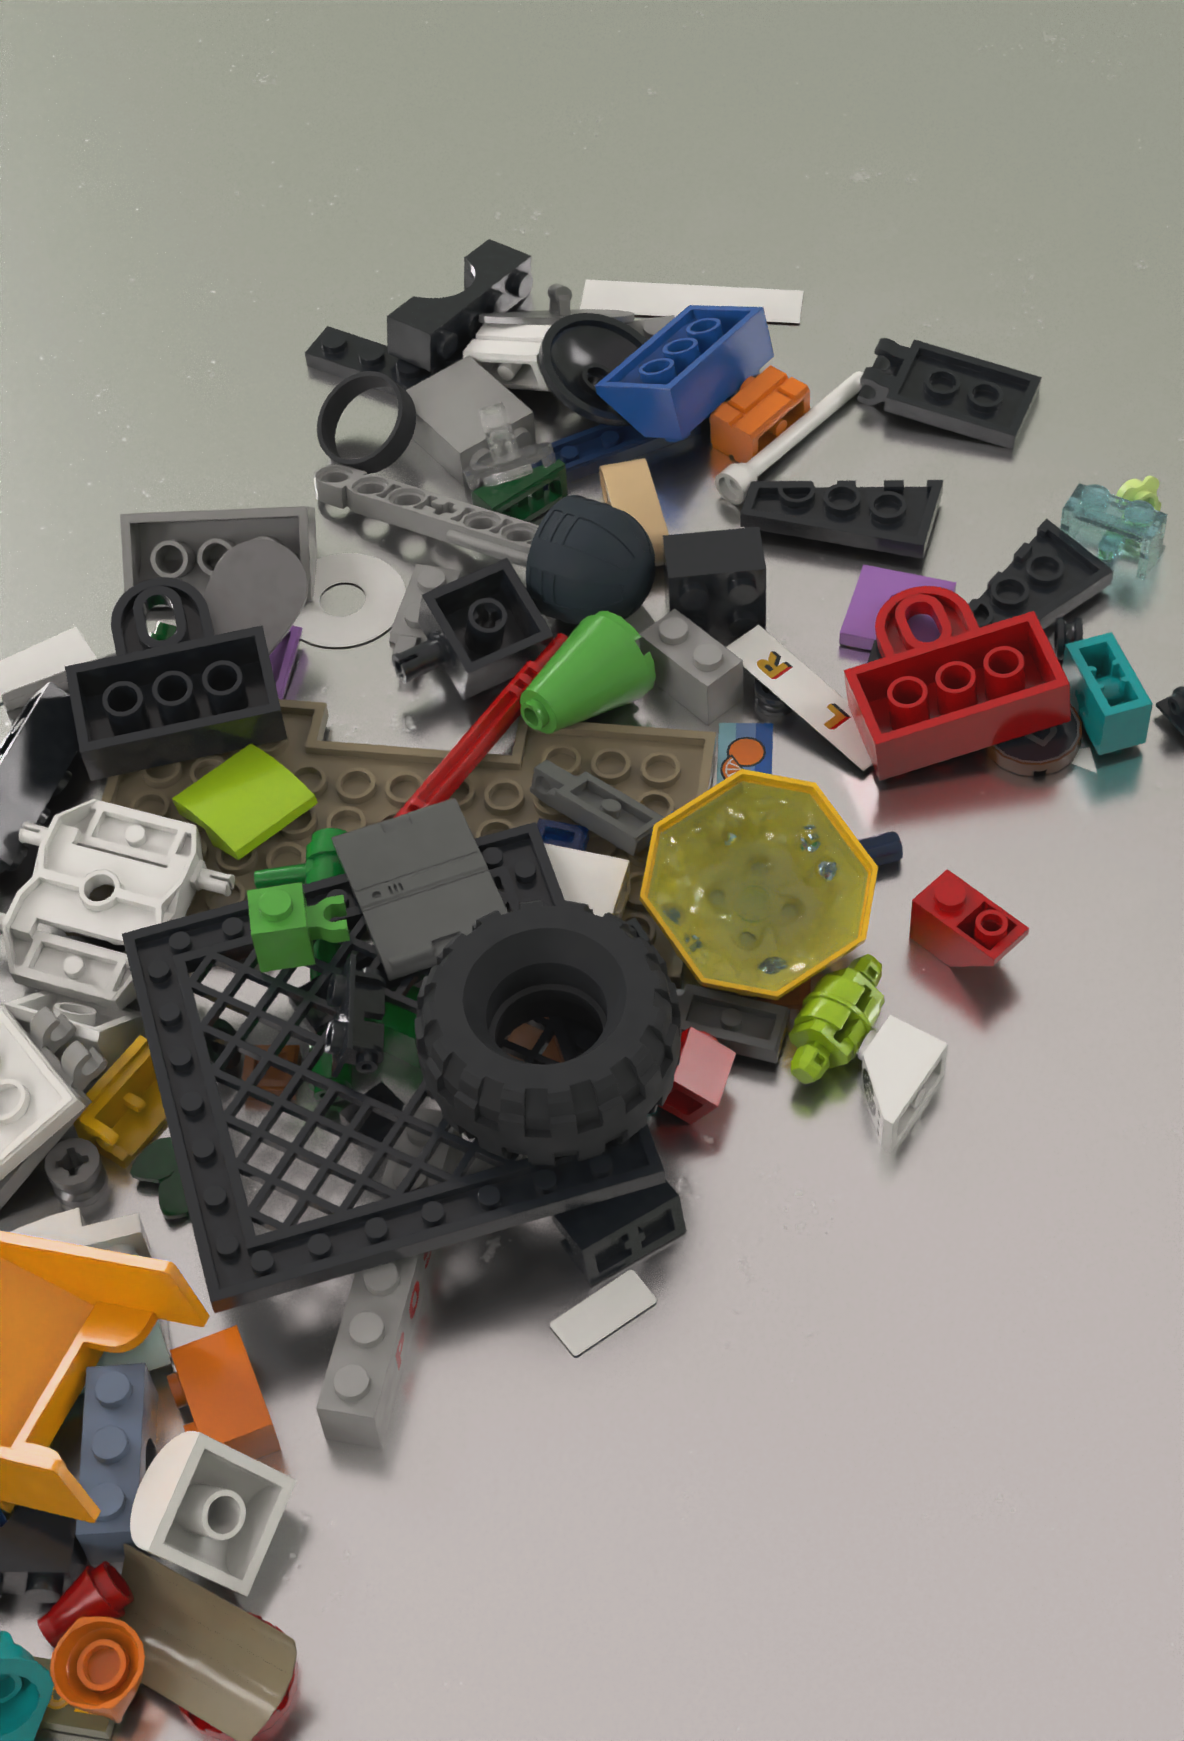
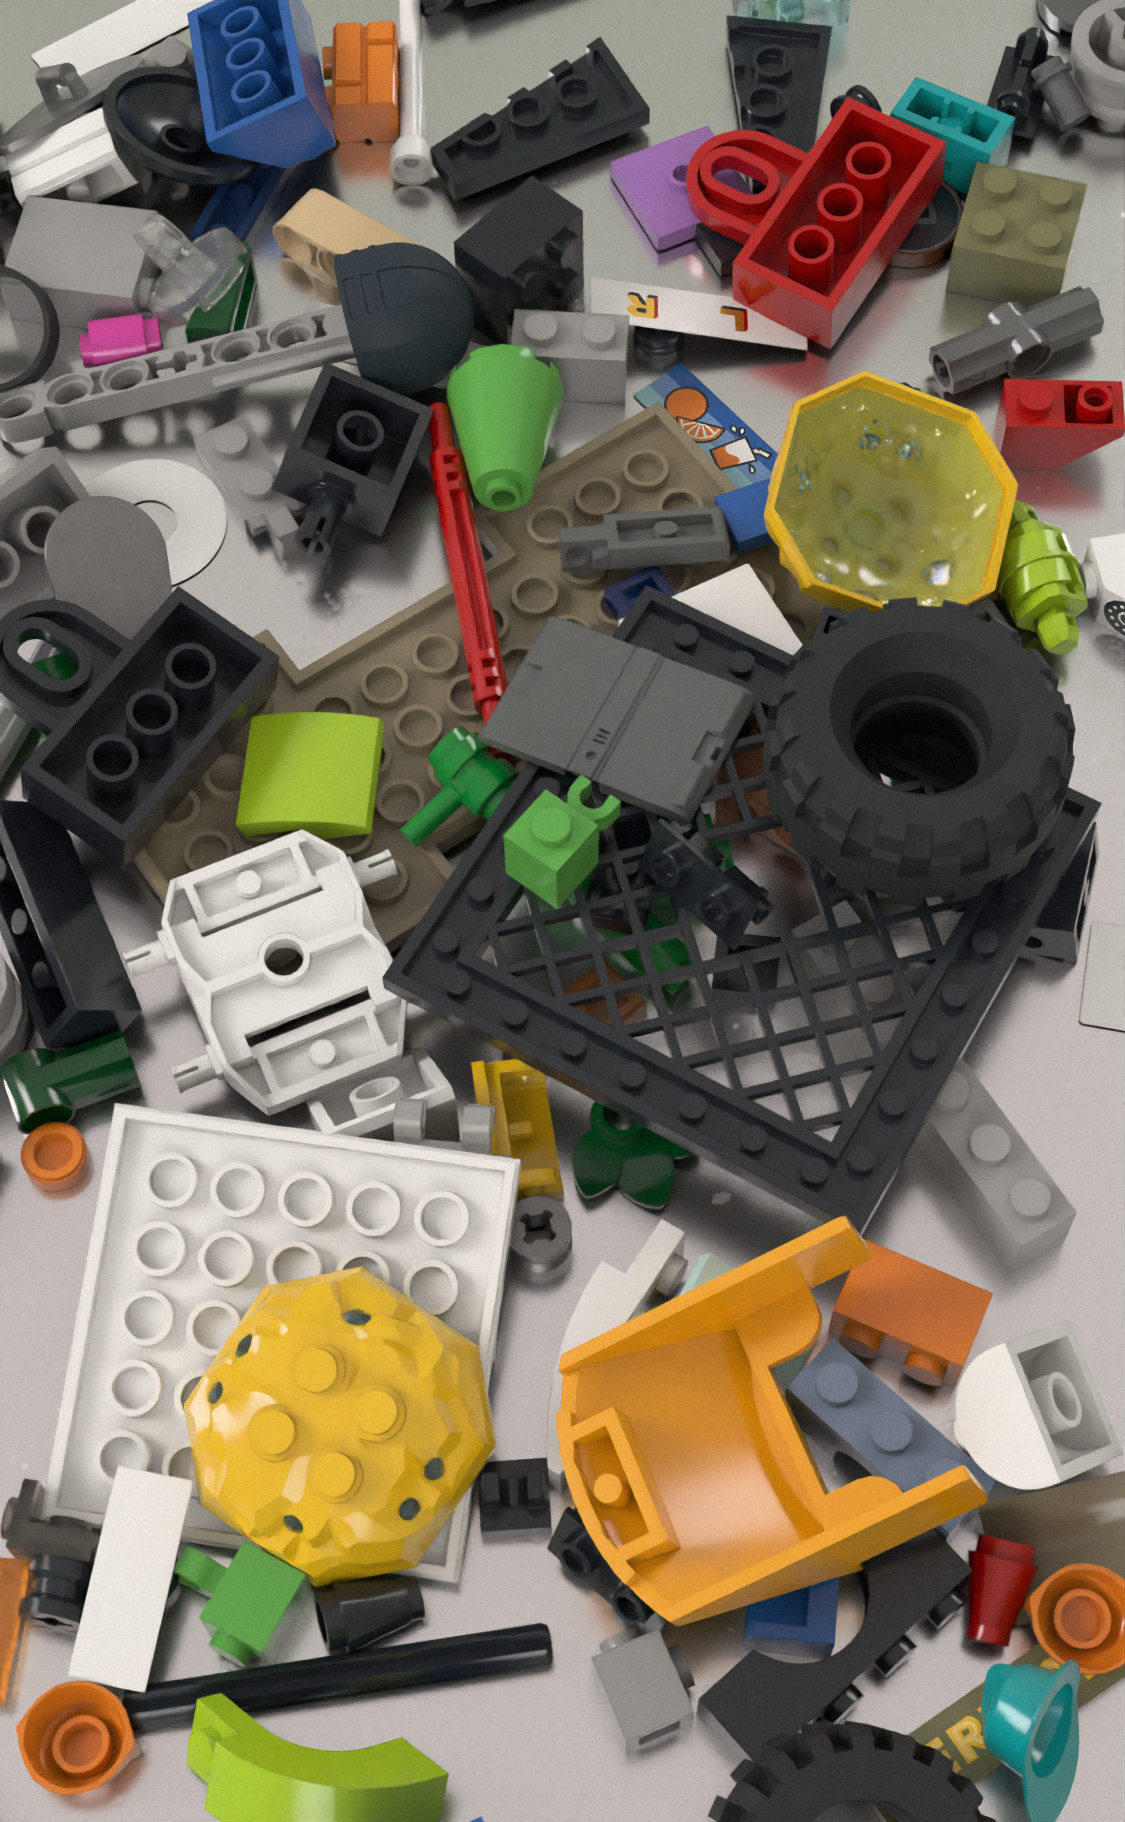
camera: 45 degrees left, 10 degrees up
none -> dark pink brick [79,313,164,368]
none -> dark grey piece [929,286,1104,395]
none -> olive brick [946,162,1088,308]

